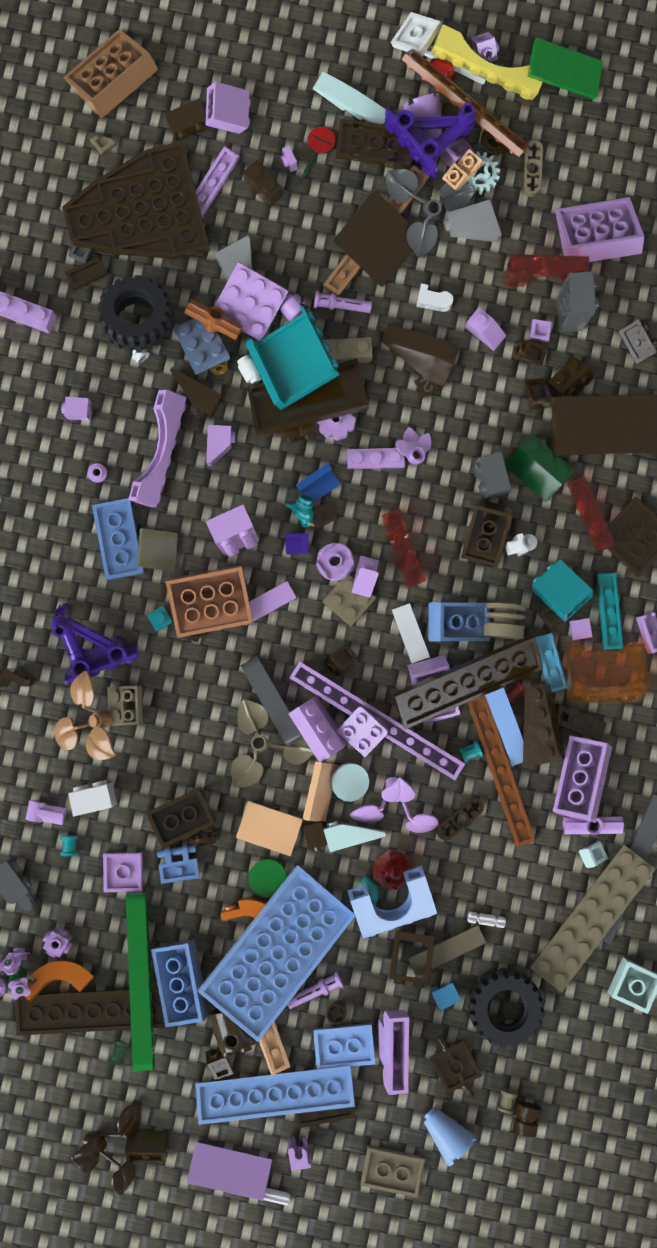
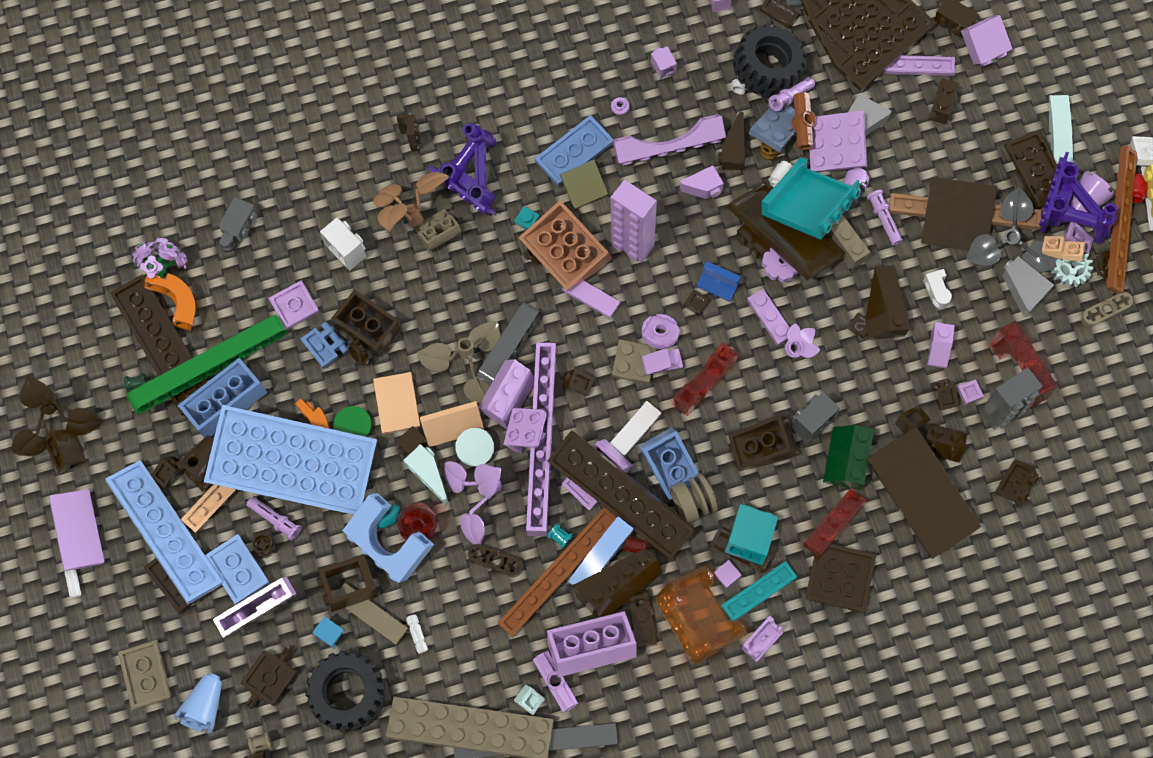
camera: 65 degrees right, 15 degrees down
lavender piece [26,800,66,825] -> none
lavender brick [43,927,73,958] -> none
teal bush [60,835,78,856] -> none
lavender plate [281,145,297,172] -> none
teal animal [285,494,314,528] -> none
dark purple panel [285,533,309,555] -> none
lavender hinge [288,1136,311,1171] -> none
red piece [299,127,335,184] -> none
white hips [504,533,537,557] -> none
medium azure tile [535,633,568,692] -> none
lavender slope [556,197,644,266] -> none
none -> lavender pin [769,77,815,111]

